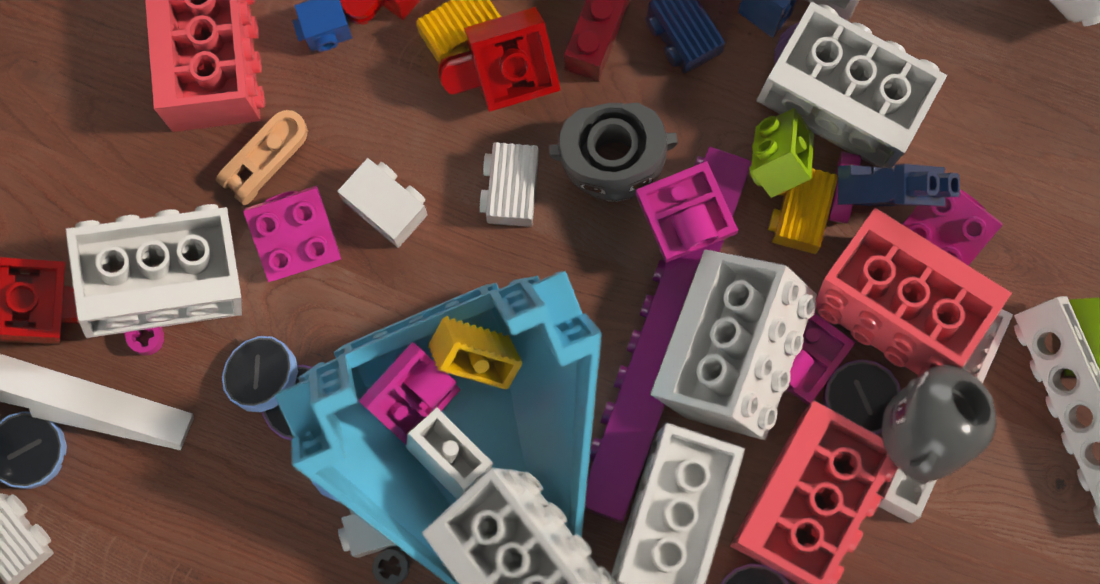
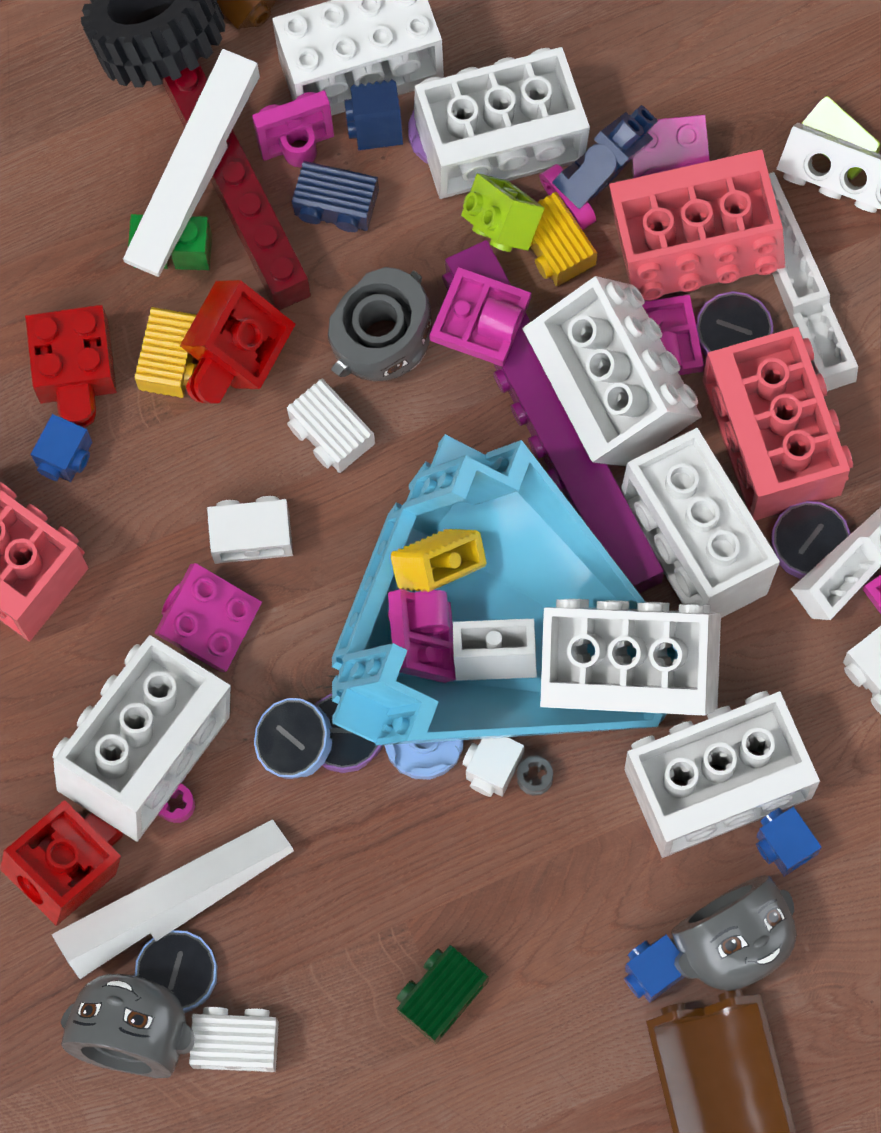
camera: 45 degrees left, 5 degrees down
light nougat plate [216,110,308,206] -> none
dark grey piece [882,365,996,483] -> none

